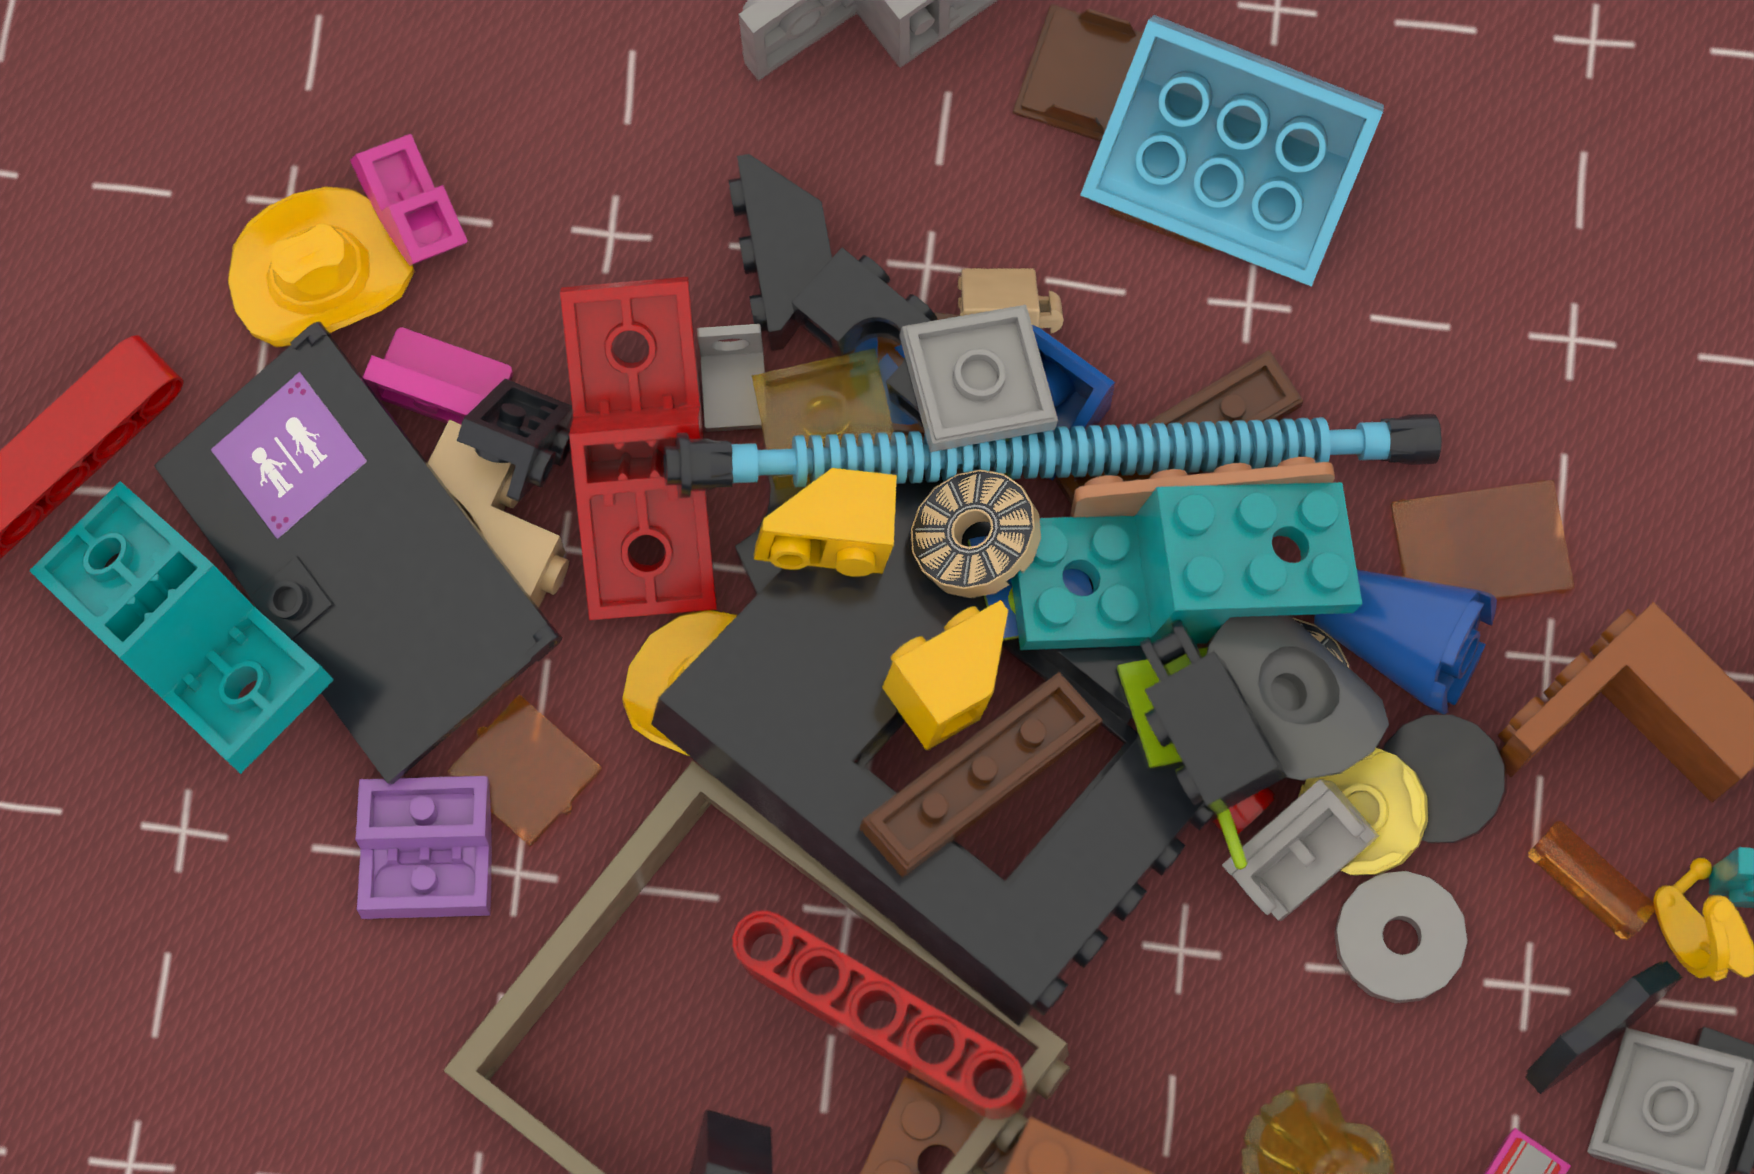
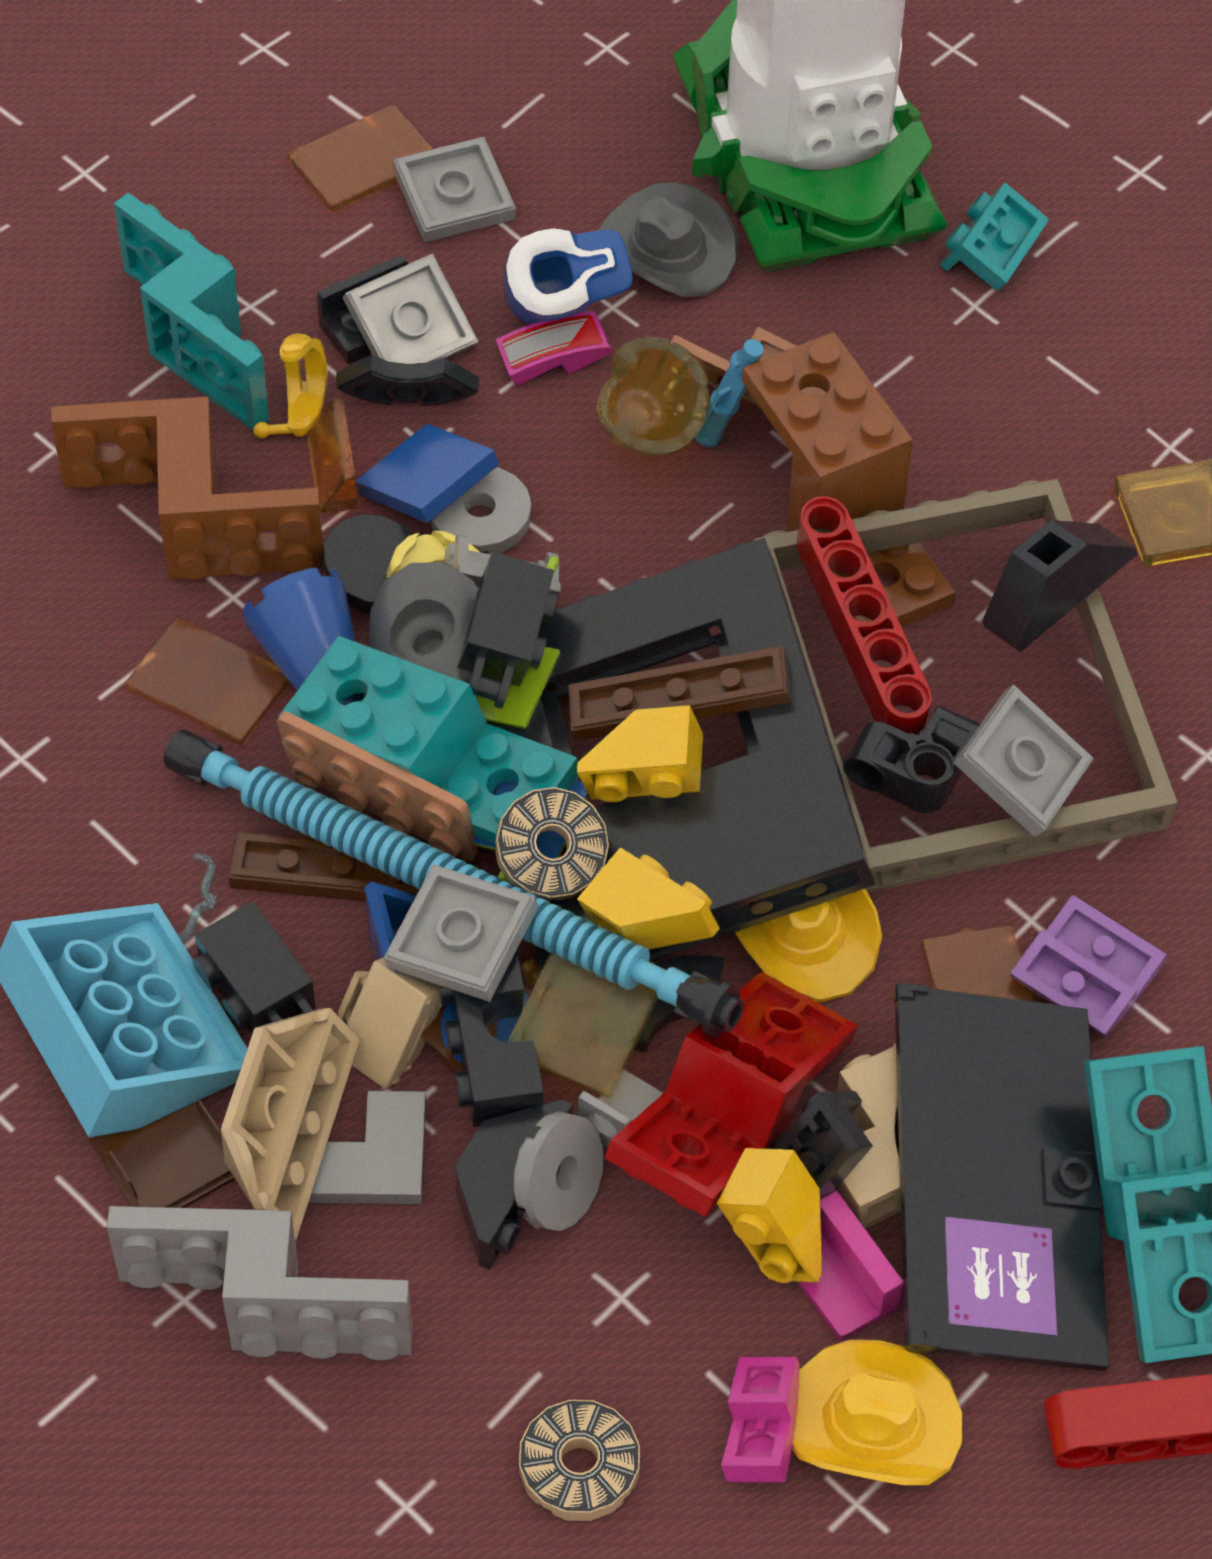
camera: 145 degrees left, 20 degrees down
none -> clear light blue piece [177,852,217,941]
none -> black brick [193,901,316,1035]
none -> tan wedge [221,1008,360,1240]
none -> light grey tile [308,1091,426,1204]
none -> blue tile [355,423,499,523]
none -> light grey tile [514,1111,603,1231]
none -> tile [519,1400,640,1521]
none -> yellow slope [717,1148,822,1283]
none -> black piece [843,705,980,813]
none -> light grey tile [953,684,1094,837]

